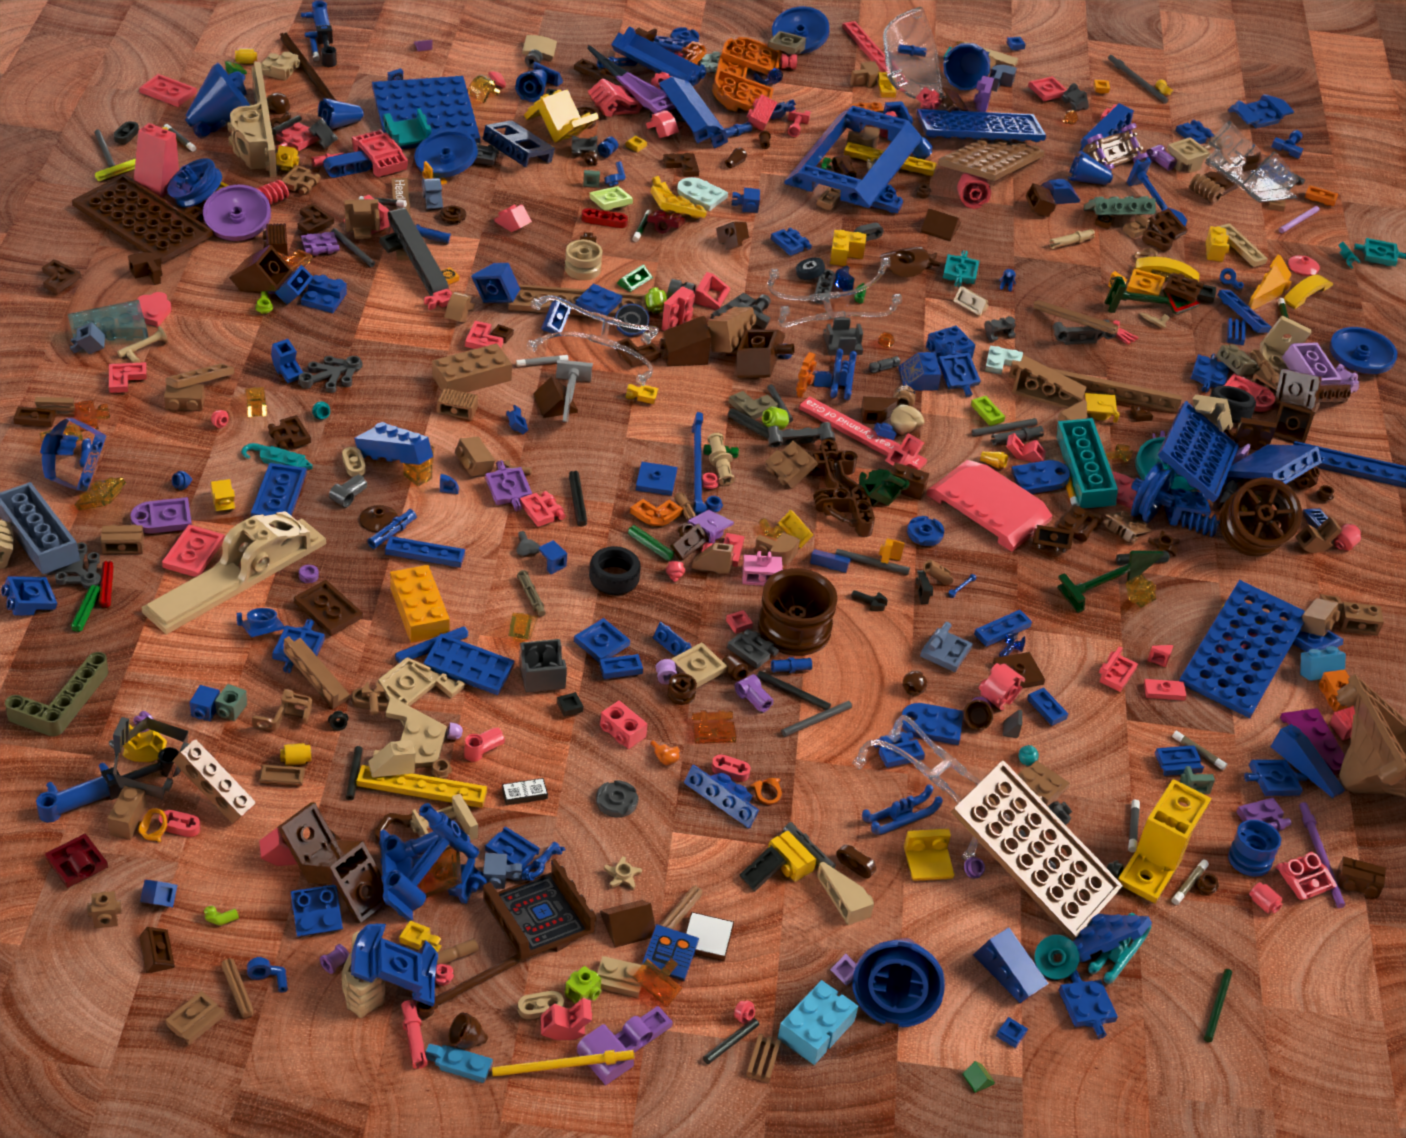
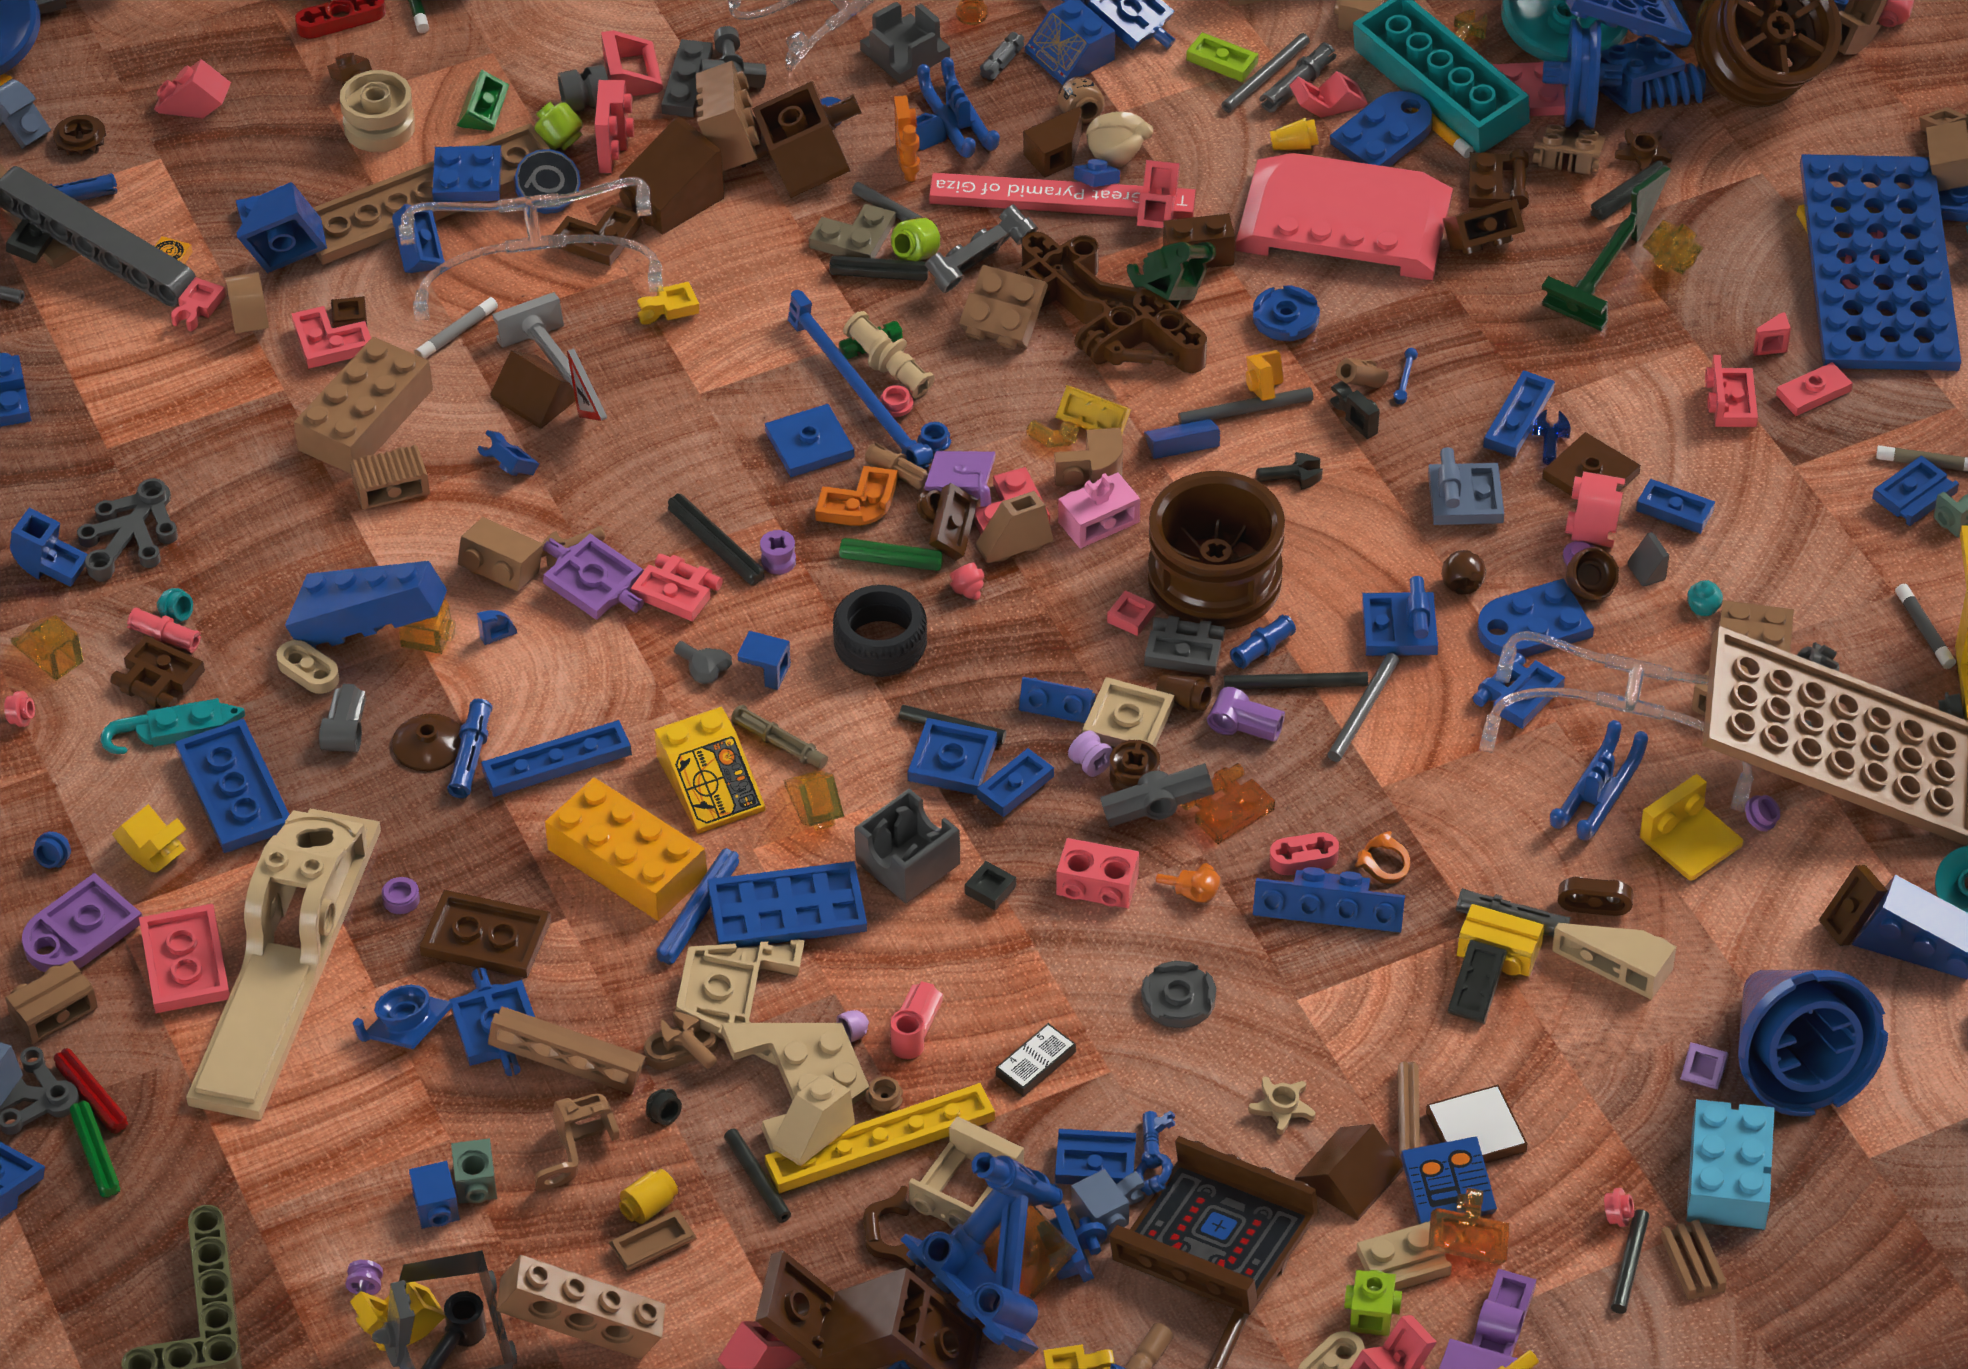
camera: 25 degrees left, 5 degrees up
none -> coral pin [127,607,201,653]
none -> yellow slope [654,706,766,834]
none -> medium lavender wheel [760,530,796,575]
none -> pearl dark grey bar [899,704,1006,744]
none -> dark grey piece [1100,763,1215,827]
none -> blue plate [1362,576,1438,656]
none -> reddish brown plate [1819,865,1888,946]

